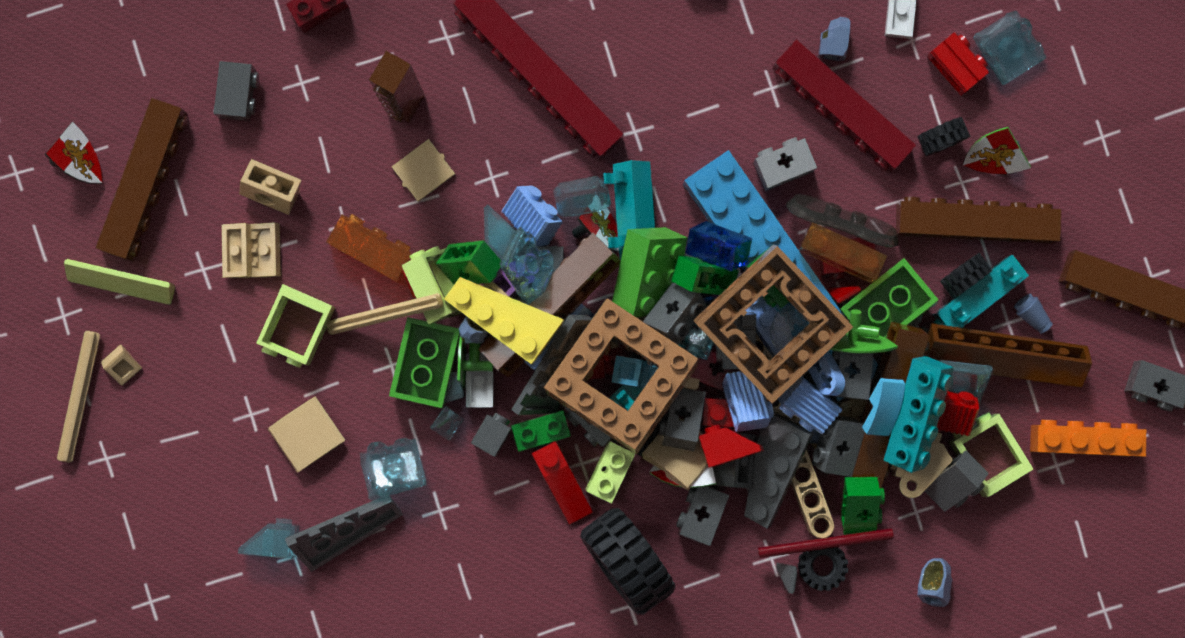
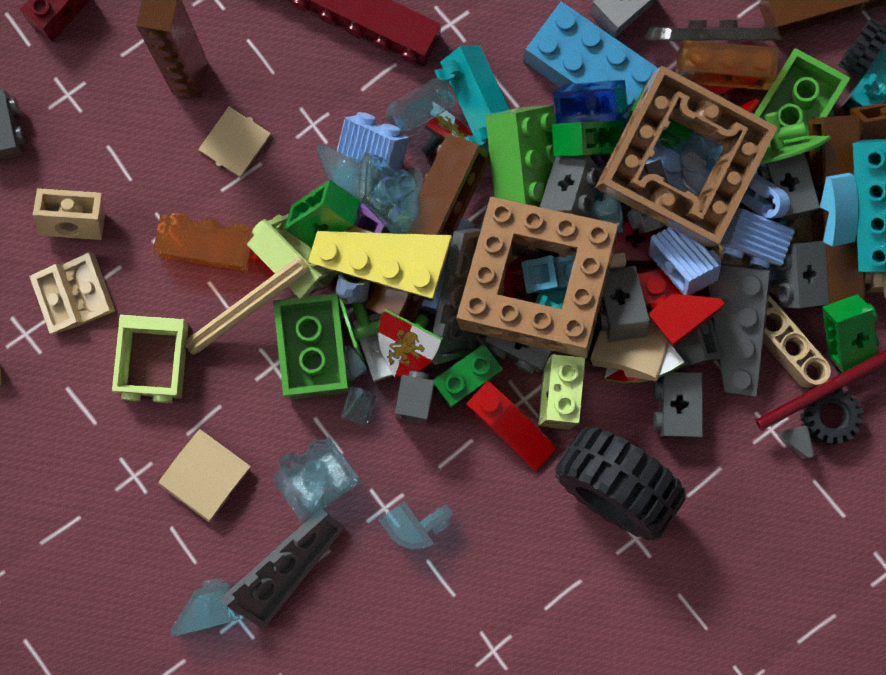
camera: 20 degrees left, 5 degrees down
none -> shield [378,309,443,377]
none -> clear light blue brick [378,501,453,550]

